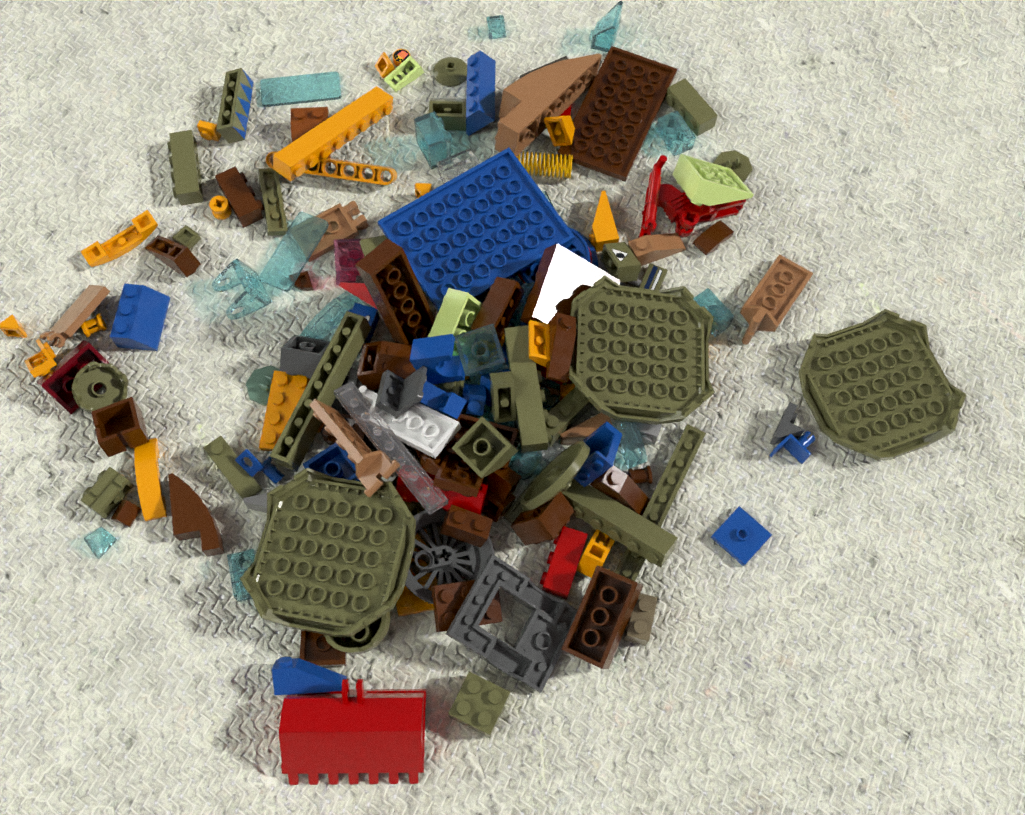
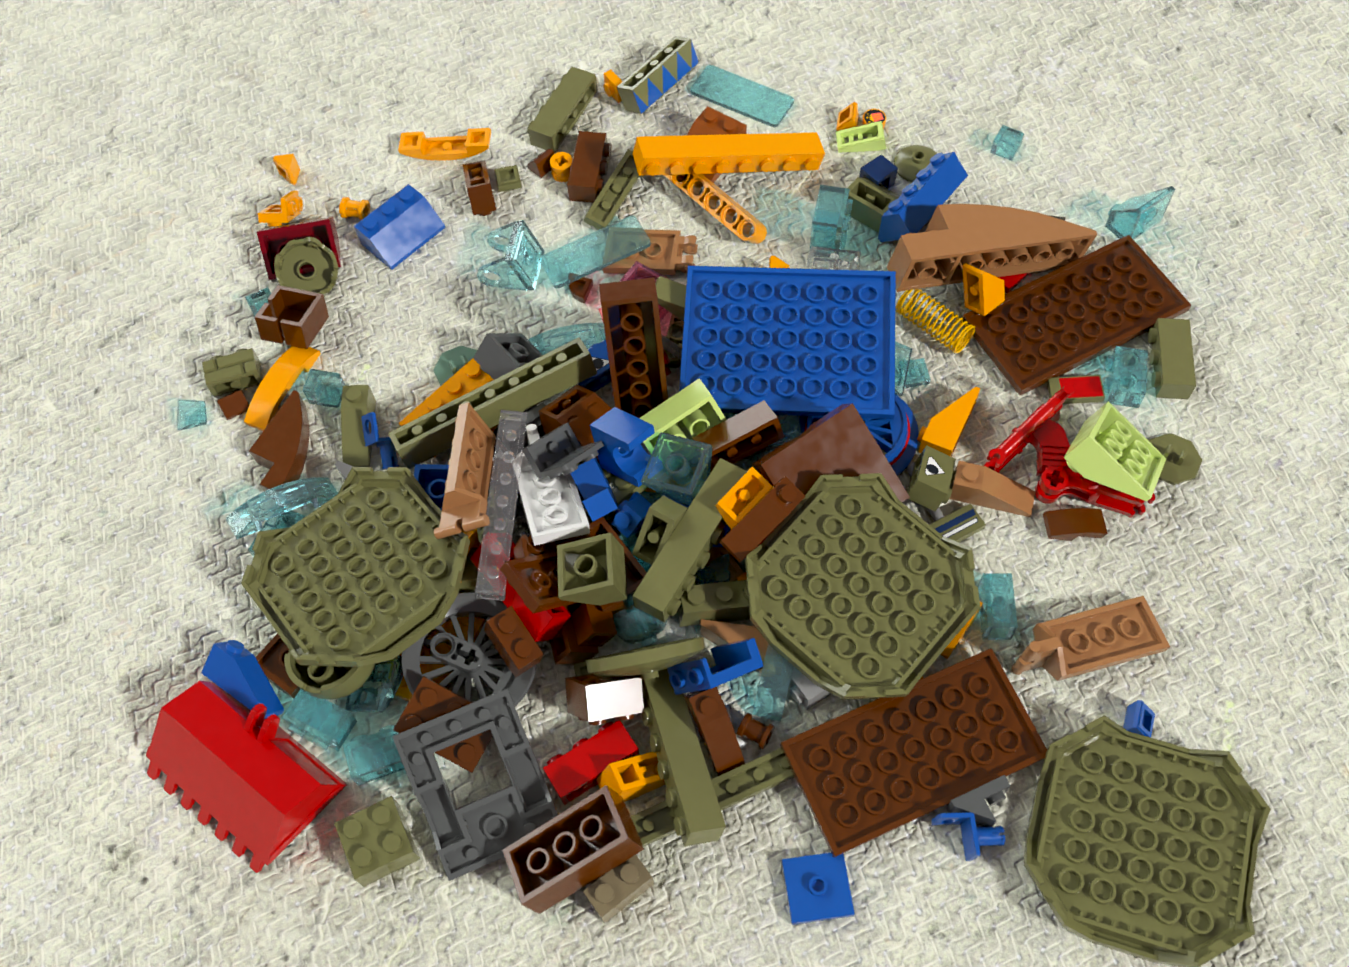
camera: 45 degrees right, 5 degrees down
medium nougat tile [40,285,110,348] -> none
none -> clear light blue slope [226,477,338,539]
none -> clear light blue slope [245,287,271,316]
none -> clear light blue brick [282,689,357,751]
none -> clear light blue panel [302,369,346,408]
none -> clear light blue brick [343,725,405,786]
none -> clear light blue slope [344,655,403,713]
none -> reddish brown slope [527,149,554,178]
none -> reddish brown plate [780,648,1047,858]
none -> dark blue panel [859,154,898,189]
none -> clear light blue tile [898,358,931,388]
none -> tile [1046,375,1105,404]
none -> blue slope [1123,700,1155,738]

